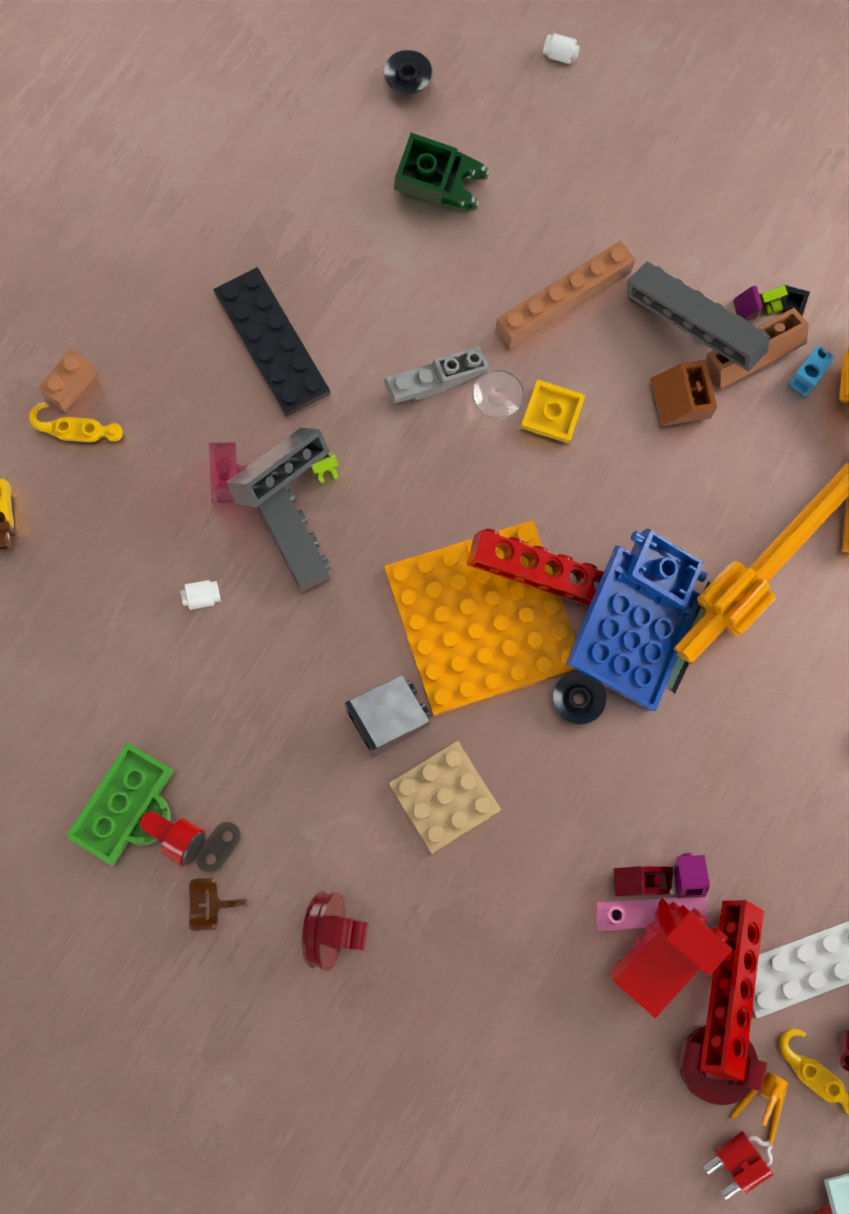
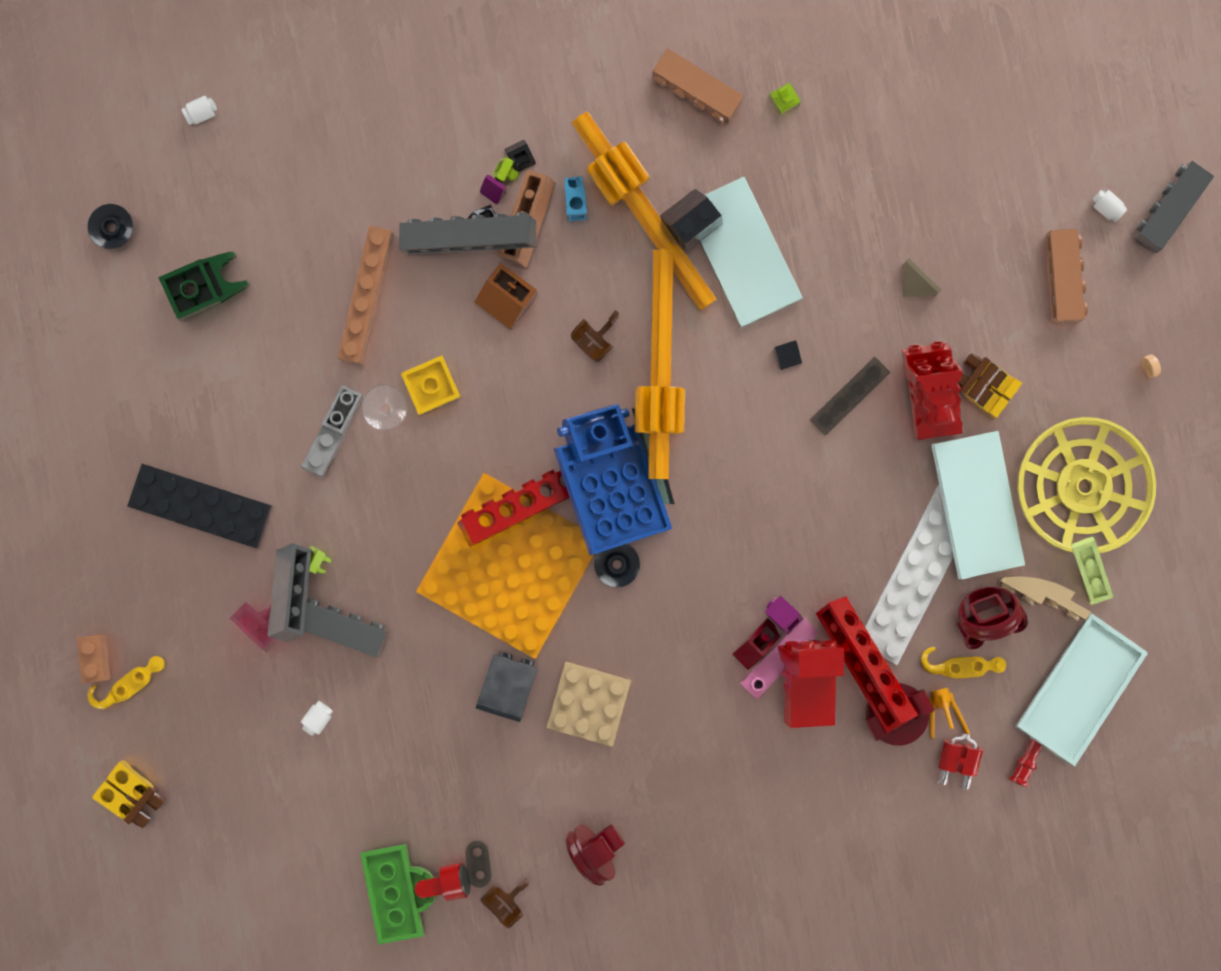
camera: 35 degrees left, 10 degrees up
none -> reddish brown helmet [571,310,619,362]

